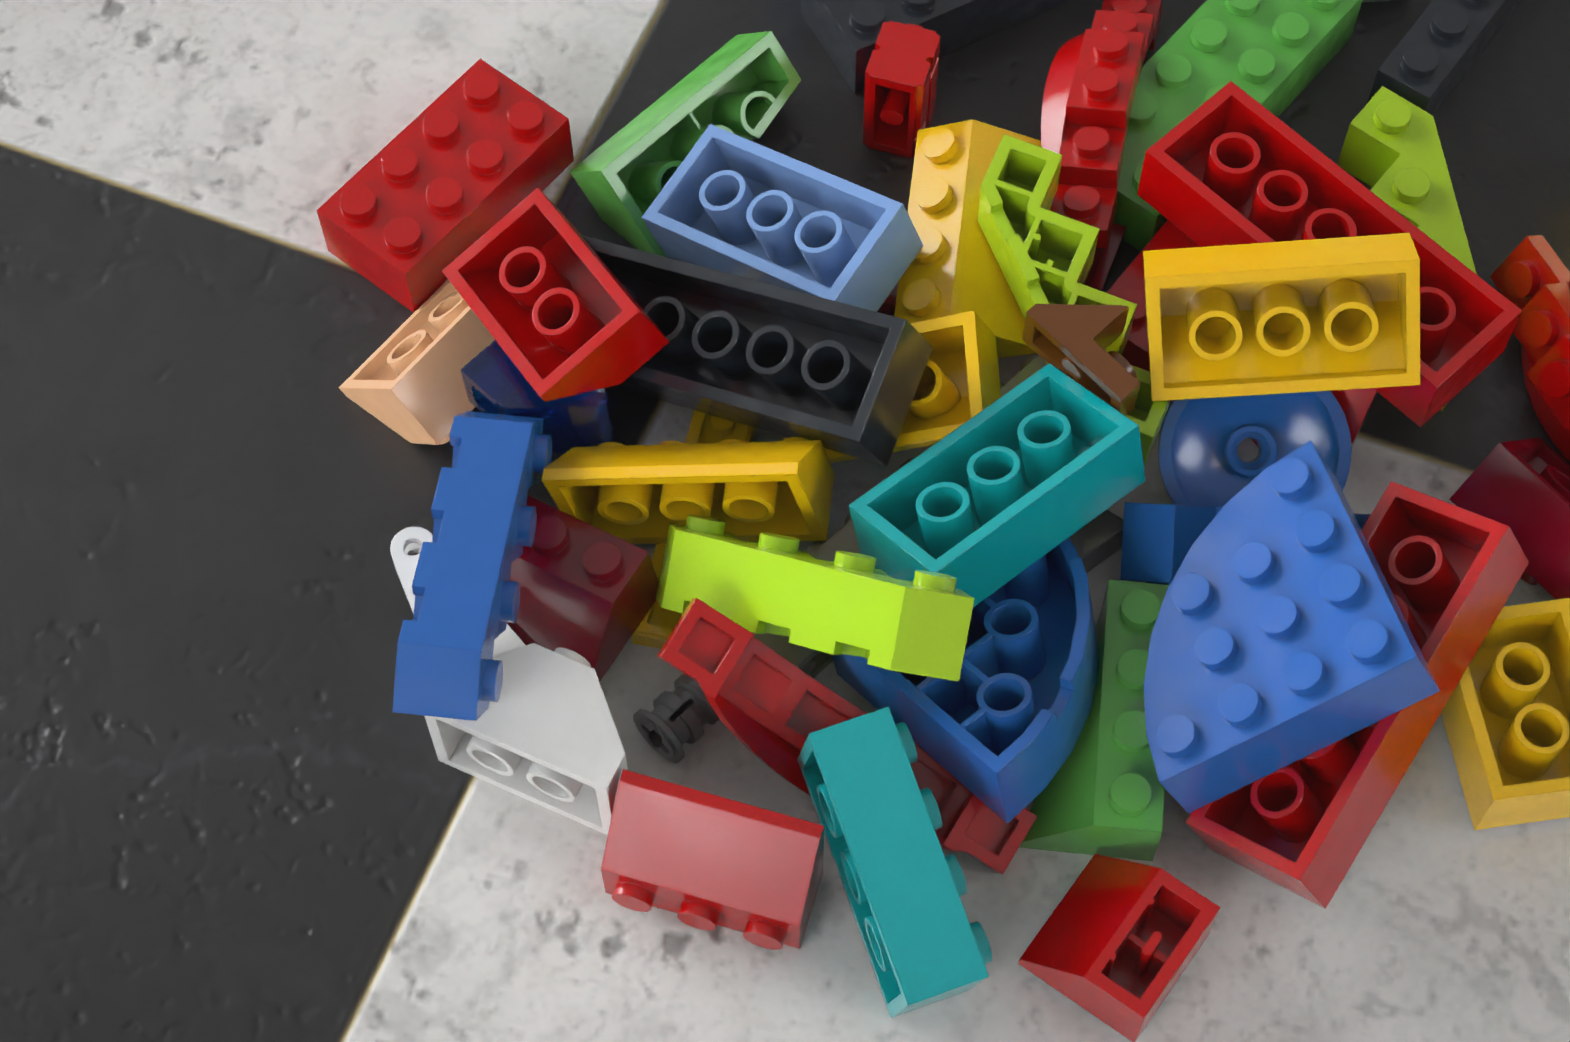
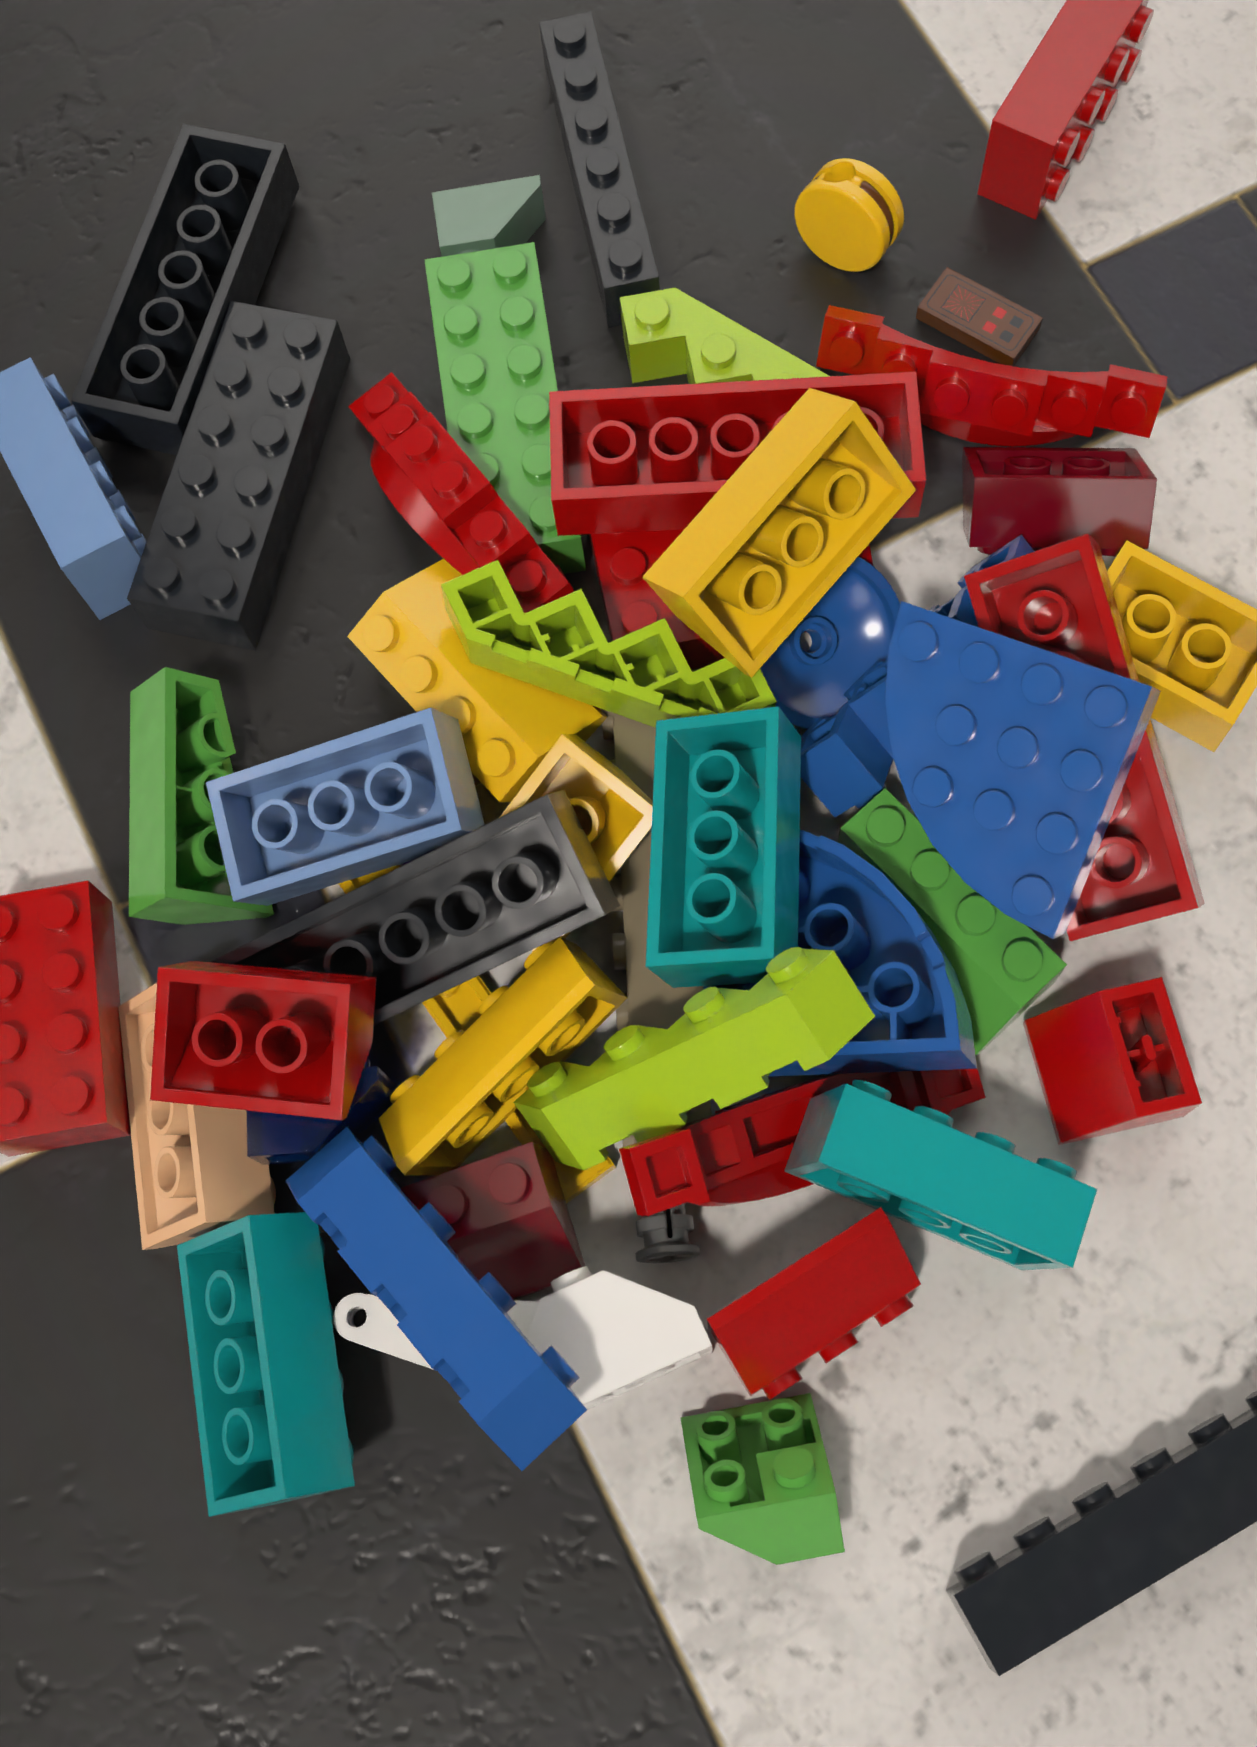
camera: 40 degrees left, 10 degrees up
red brick [863,21,941,159] -> none
reddish brown slope [1022,304,1141,416] -> none
none -> teal brick [177,1212,355,1517]
none -> bright green slope [680,1393,845,1565]

